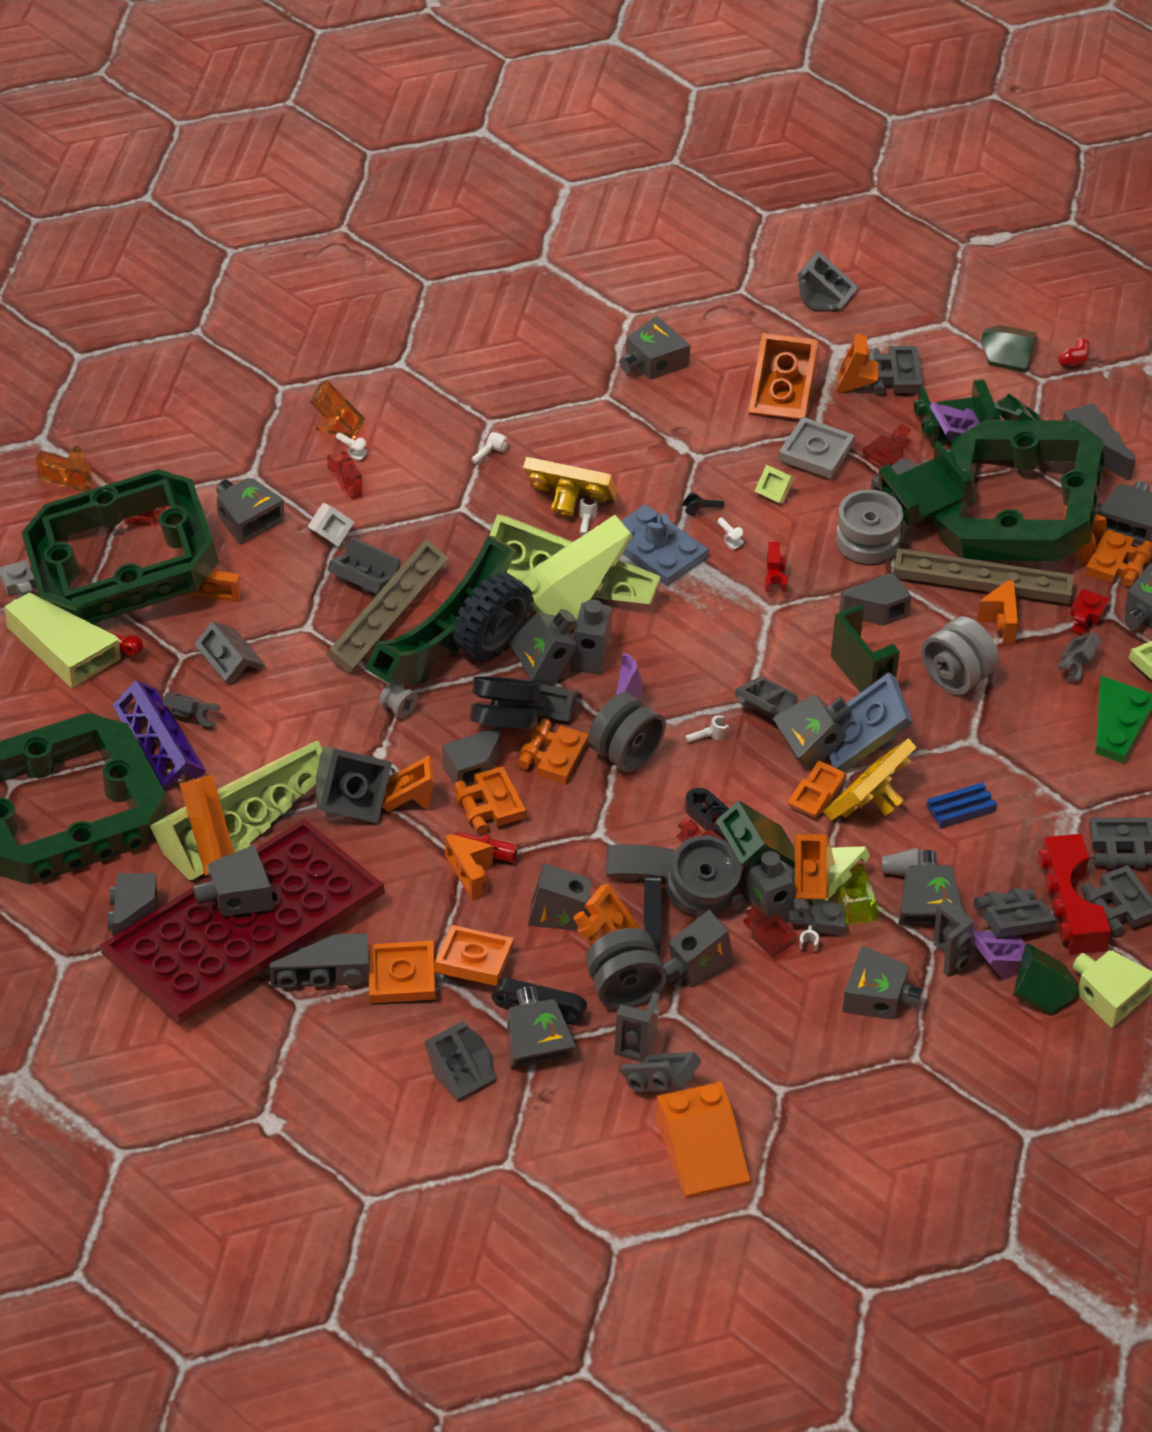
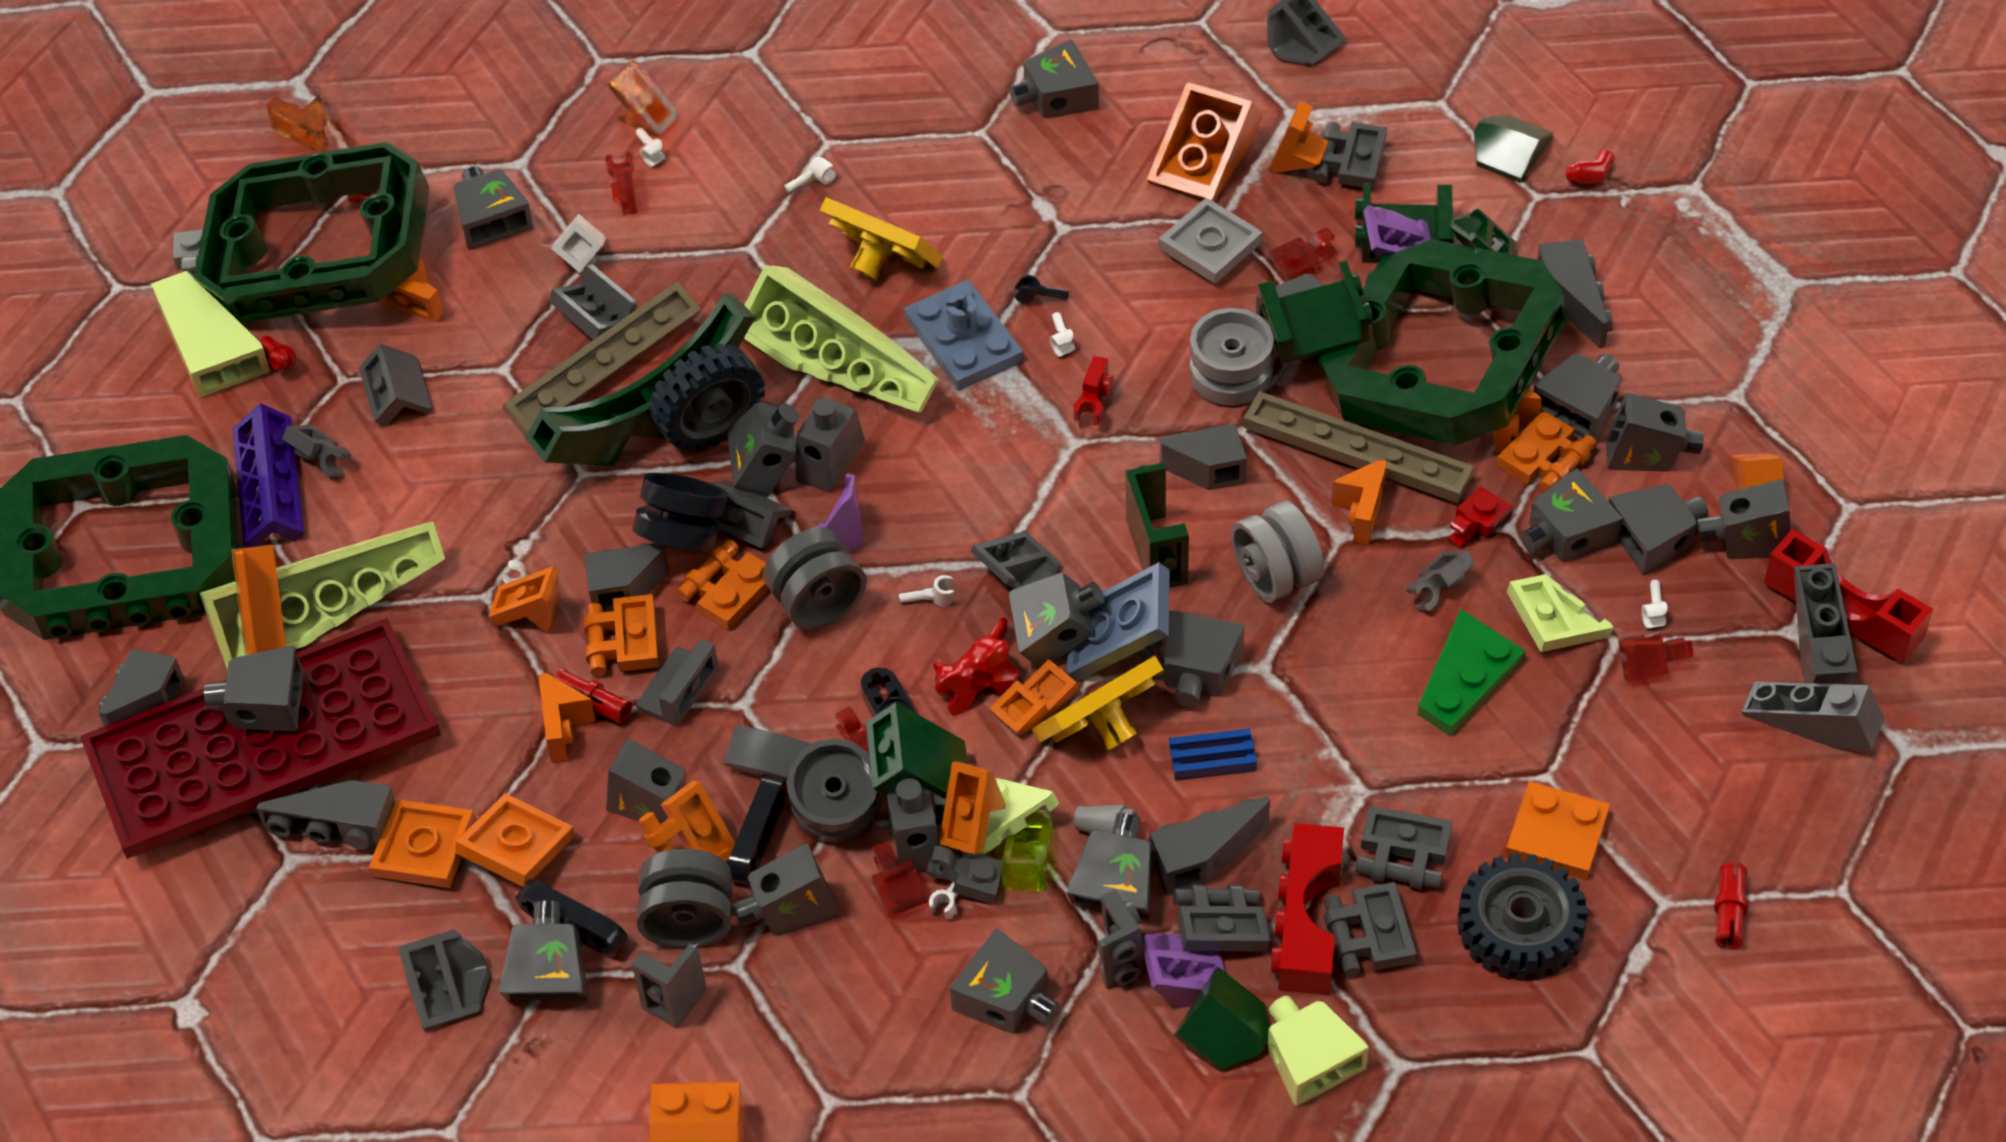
camera: 20 degrees right, 5 degrees up
dark grey slope [316,745,392,823] -> none
light grey wheel [379,683,418,719] -> none
yellowish green wedge [521,515,633,631] -> none
white hand [579,498,598,536] -> none
dark grey bracket [619,1052,702,1093] -> none
yellowish green plate [755,465,795,504] -> none
none -> dark grey panel [636,639,719,727]
none -> red animal [933,618,1019,715]
none -> dark grey slope [1149,796,1270,896]
none -> dark grey torso [1164,610,1245,707]

